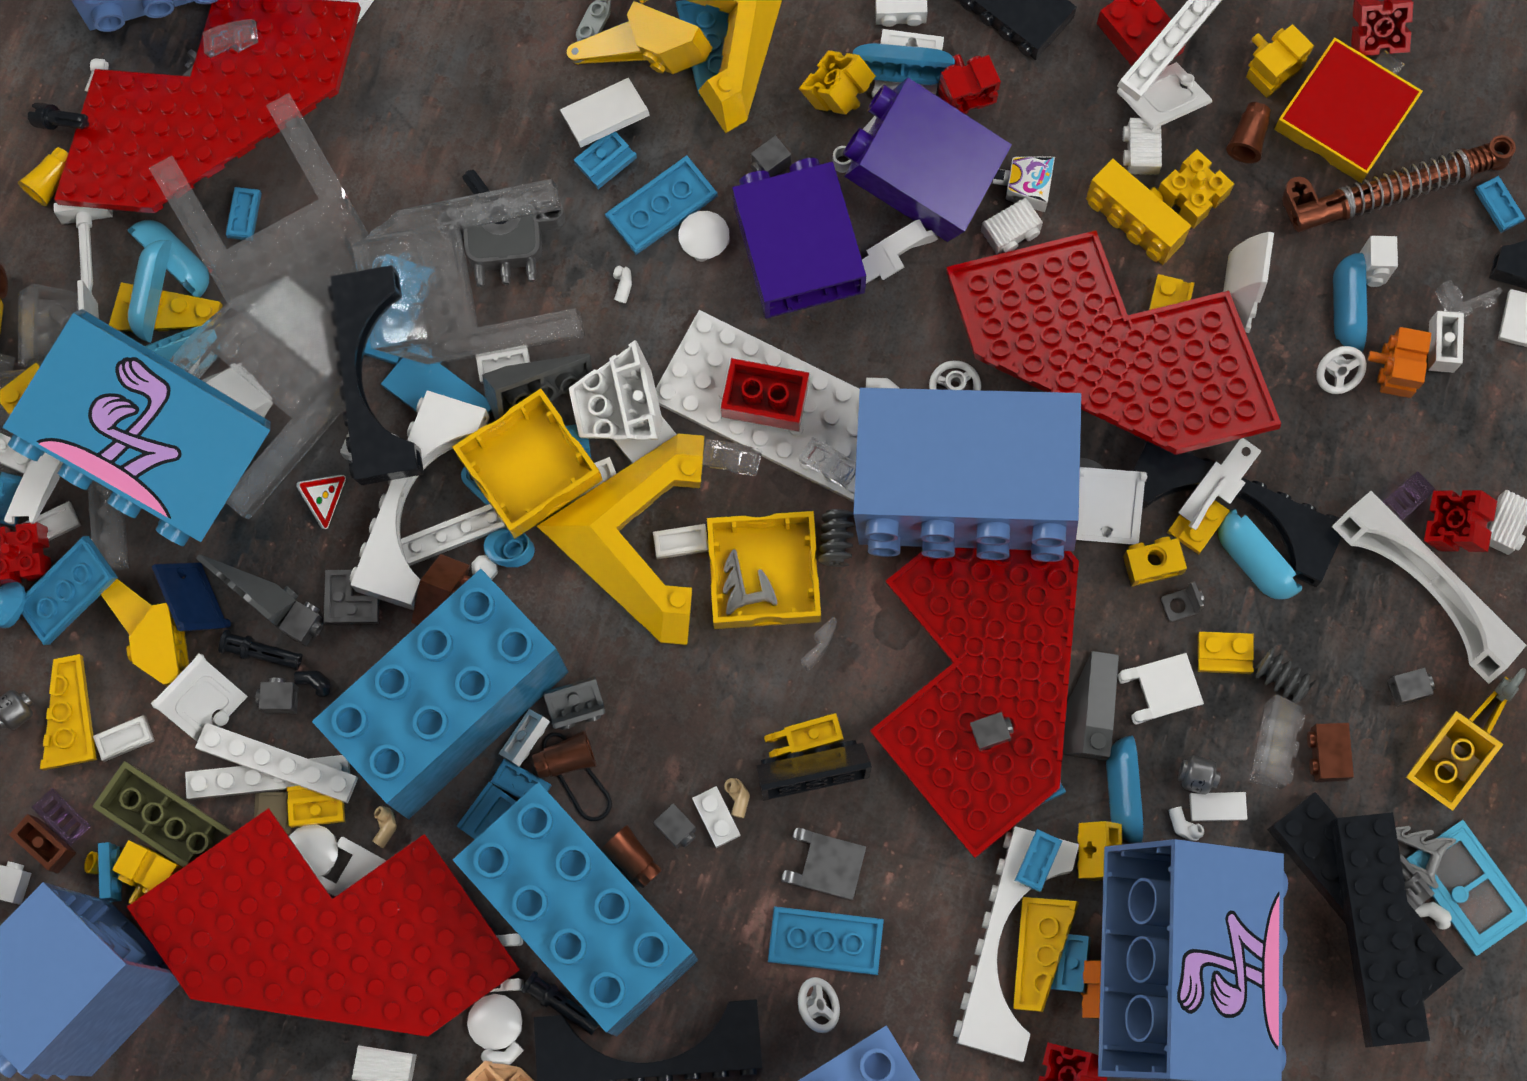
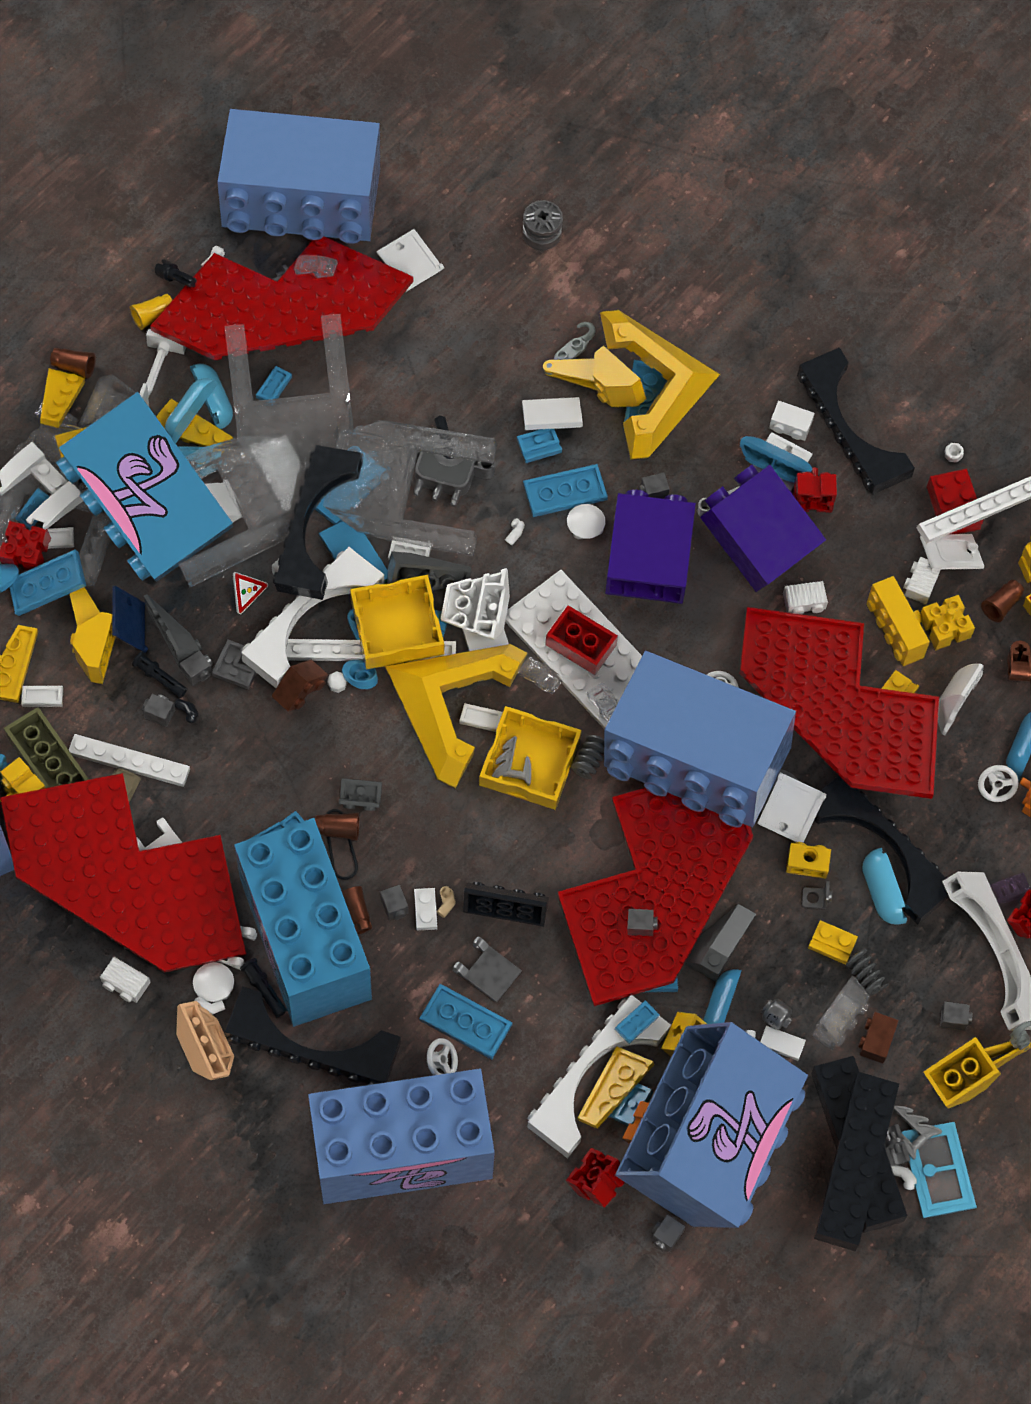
camera: 15 degrees right, 10 degrees down
white container [151,653,248,742] -> none
white plate [195,723,358,803] -> none
yellow plate [287,786,345,828] -> none
white dish [289,824,338,877] -> none
dark azure brick [312,569,569,820] -> none
tan arm [372,806,397,848] -> none
white plate [499,709,550,767] -> none
yellow hinge [764,713,844,758] -> none
yellow brick [799,50,876,115] -> none
clear slope [801,617,837,672] -> none
white piece [862,219,938,284] -> none
torso [993,157,1055,212] -> none
white flag [1117,653,1204,725] -> none
yellow plate [1167,500,1230,555] -> none
white piece [1179,438,1261,530] -> none

